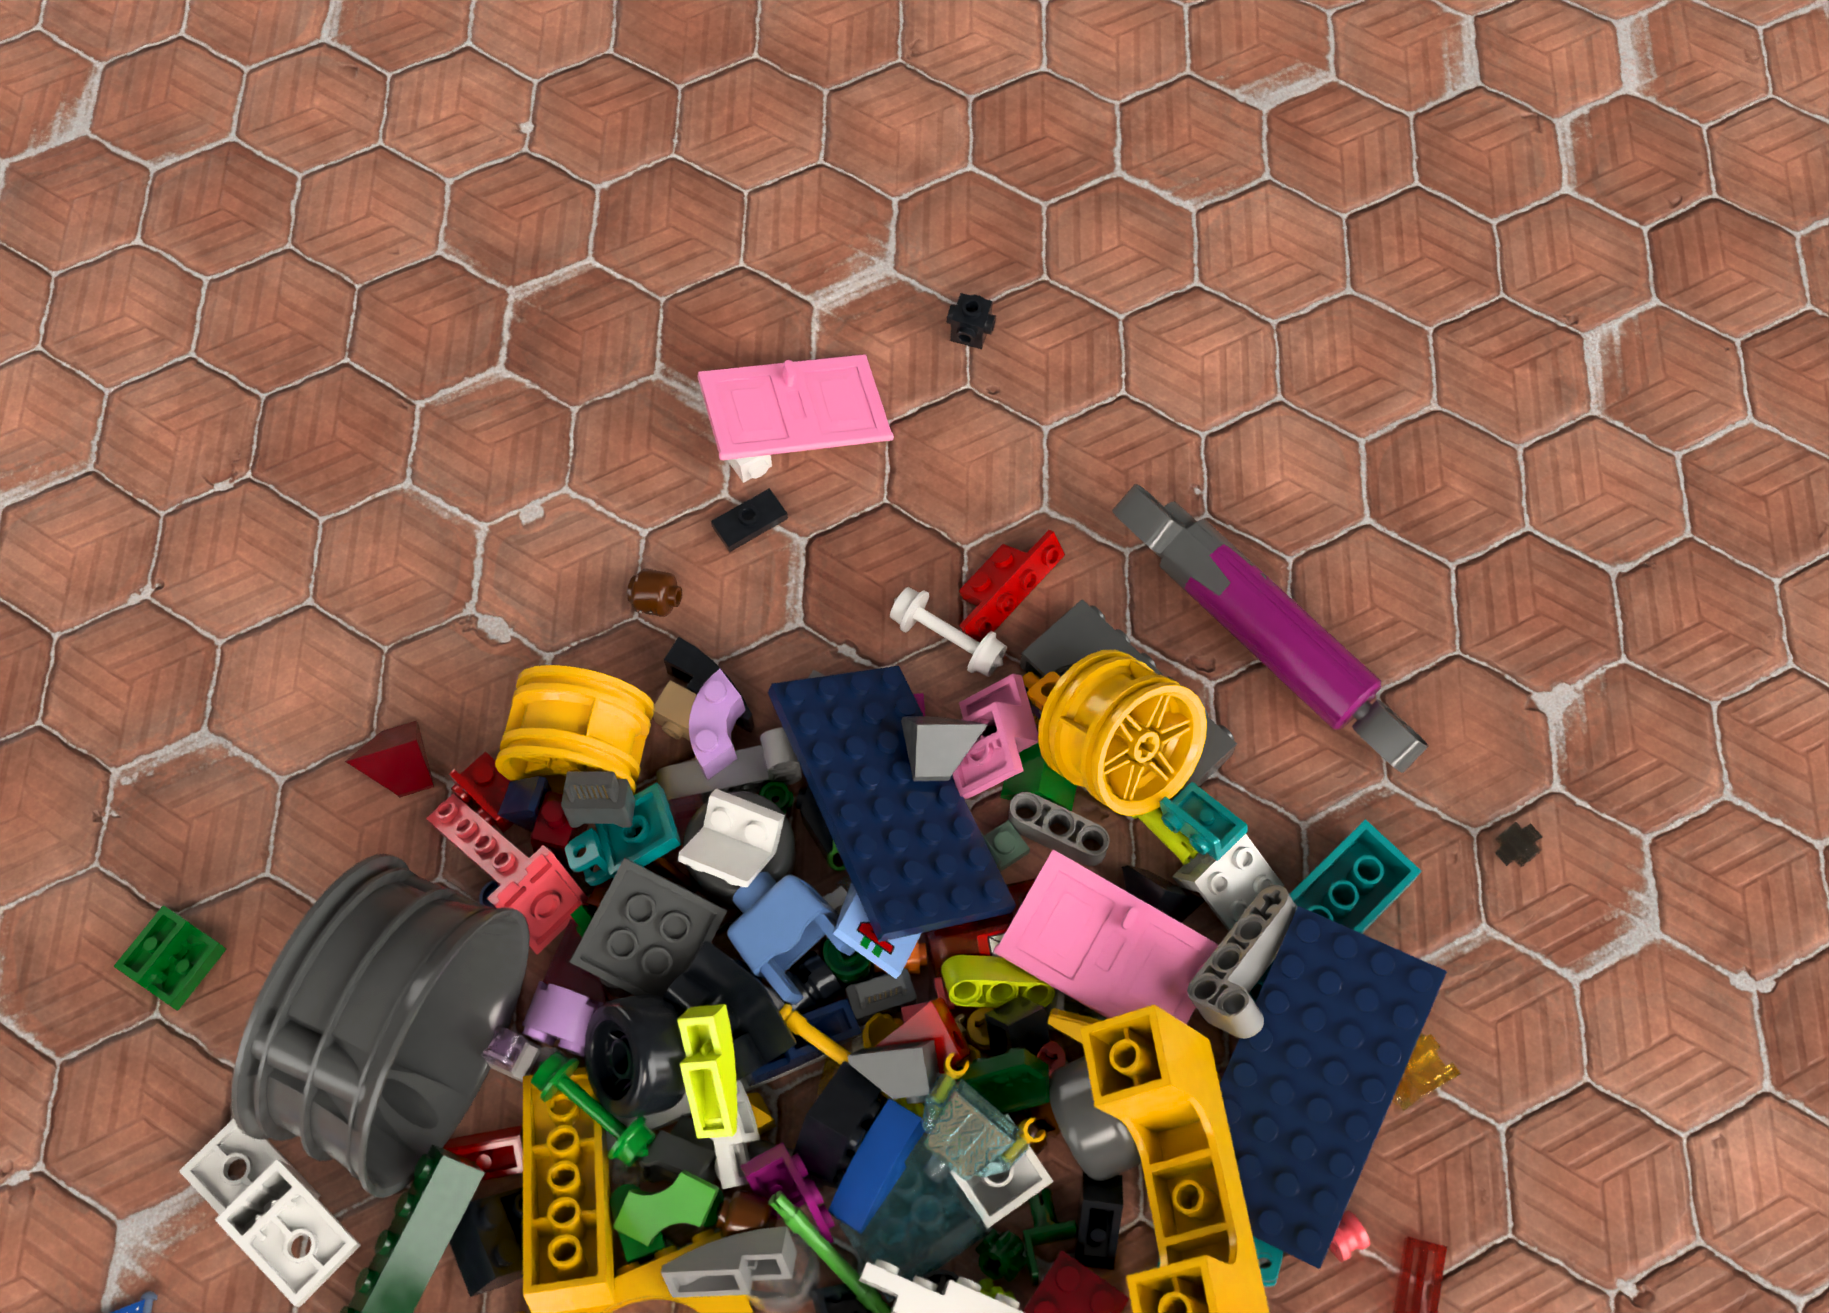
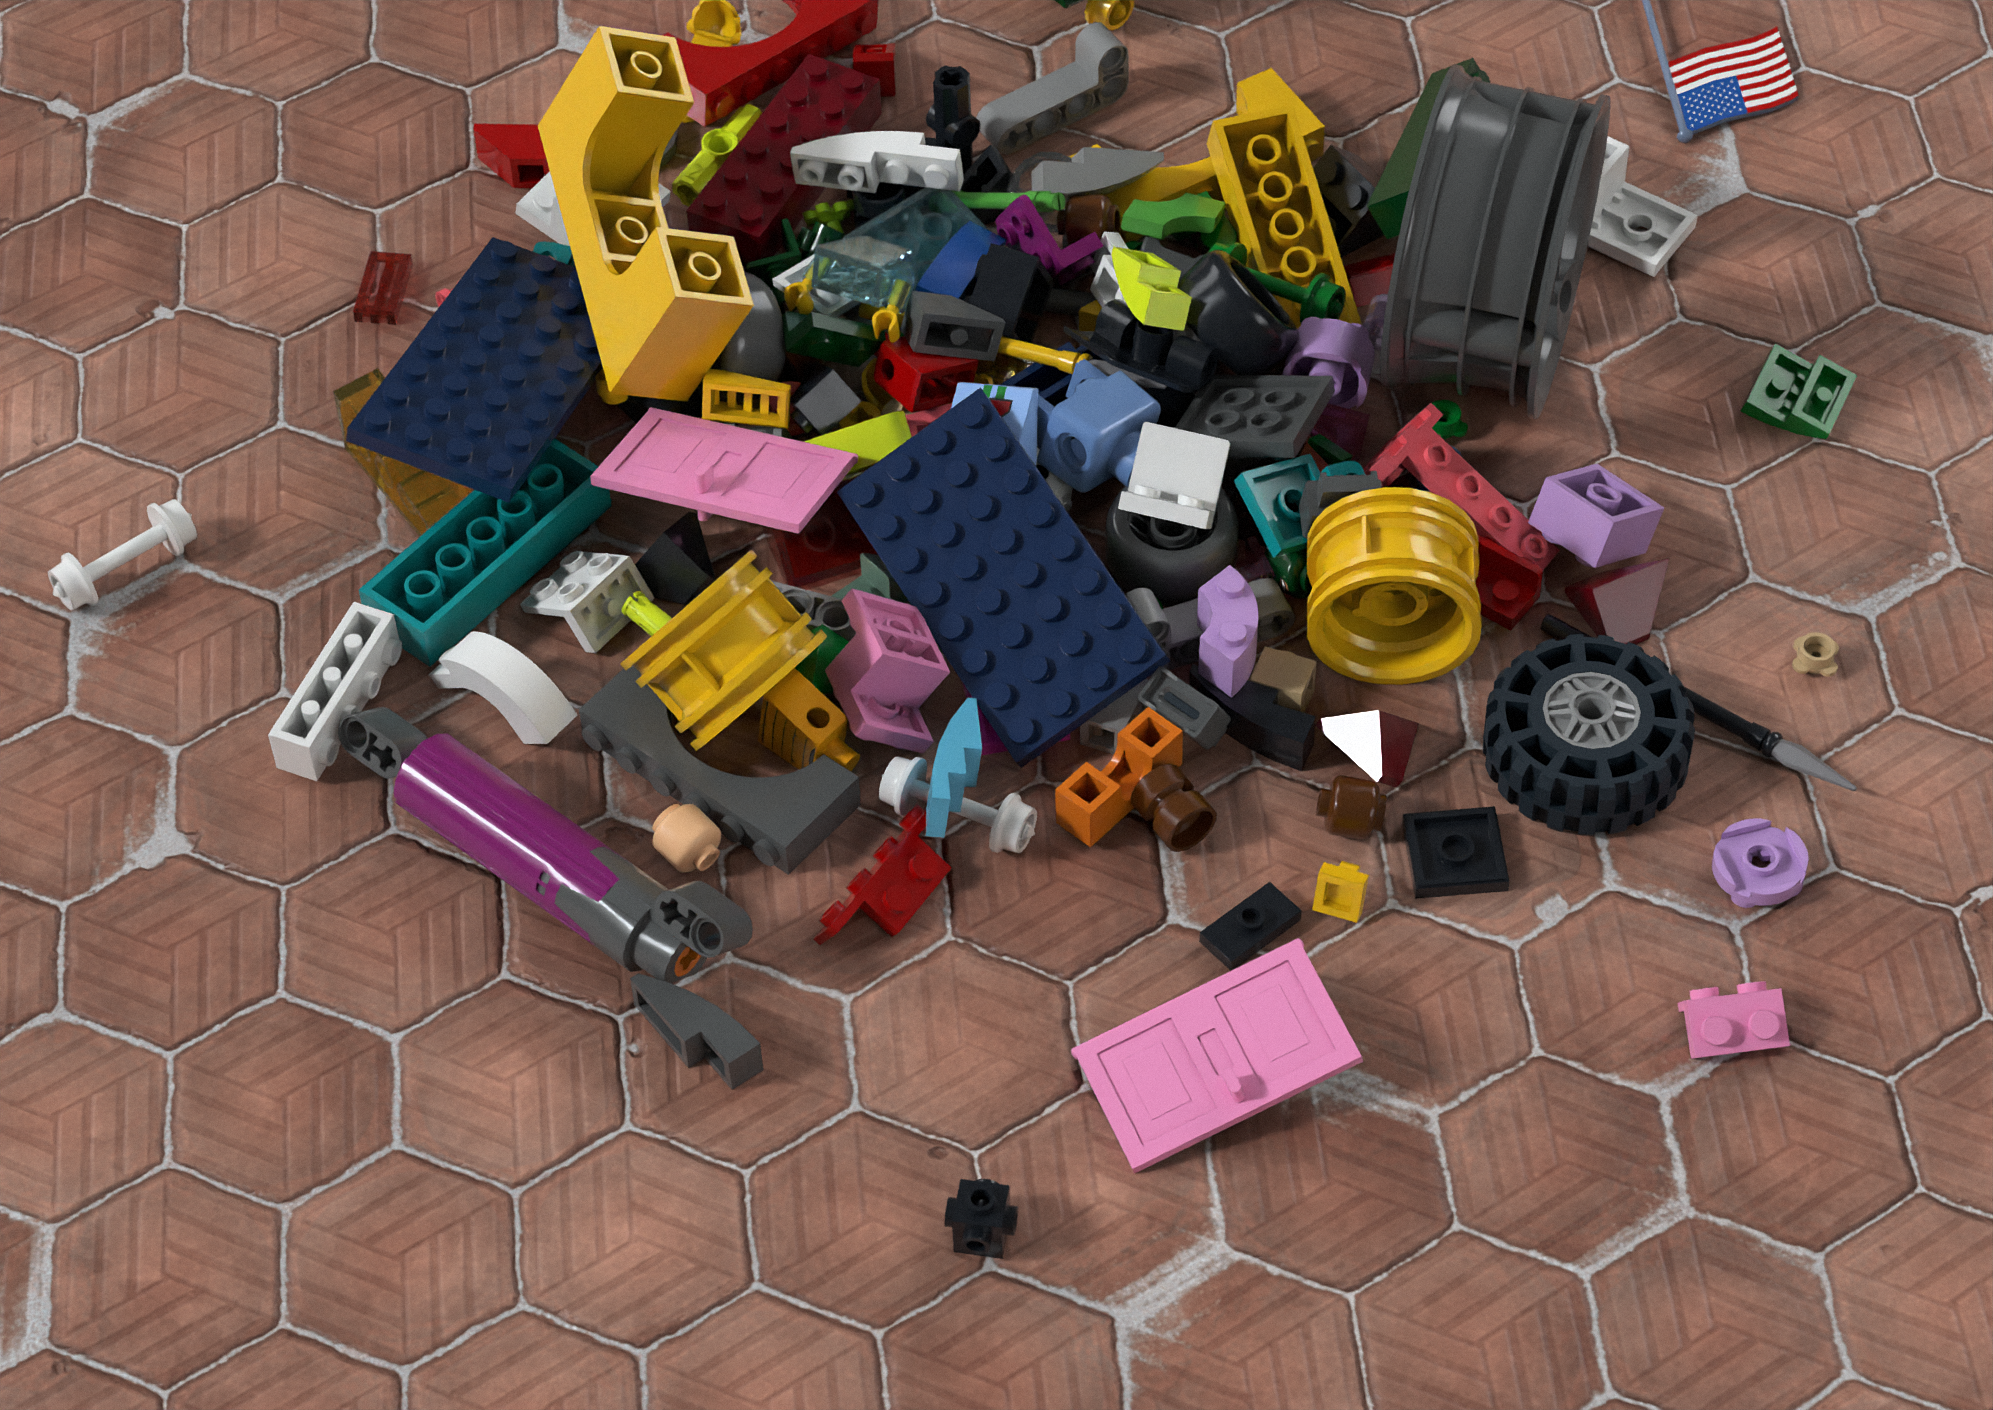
camera: 175 degrees right, 15 degrees down
slope [901,716,988,781] -> none
teal bracket [1160,782,1248,861] -> none
light grey beam [1187,885,1297,1039] -> none
clear smoke gear [1495,822,1543,868] -> none
none -> white piece [48,499,197,610]
none -> white brick [268,602,402,781]
none -> white arch [429,631,577,744]
none -> dark grey slope [630,973,763,1090]
none -> light nougat head [652,804,721,873]
none -> medium azure slope [926,698,982,838]
none -> orange arch [1055,707,1183,848]
none -> reddish brown wheel [1131,764,1217,852]
none -> dark grey piece [1137,666,1231,750]
none -> yellow tile [1312,861,1369,923]
none -> slope [1315,710,1419,788]
none -> black tile [1402,806,1510,899]
none -> black wheel [1483,634,1695,836]
none -> lavender brick [1528,464,1664,568]
none -> black piece [1540,614,1857,791]
none -> bright pink bracket [1678,981,1790,1059]
none -> lavender plate [1712,818,1809,908]
none -> tan plate [1792,632,1839,677]

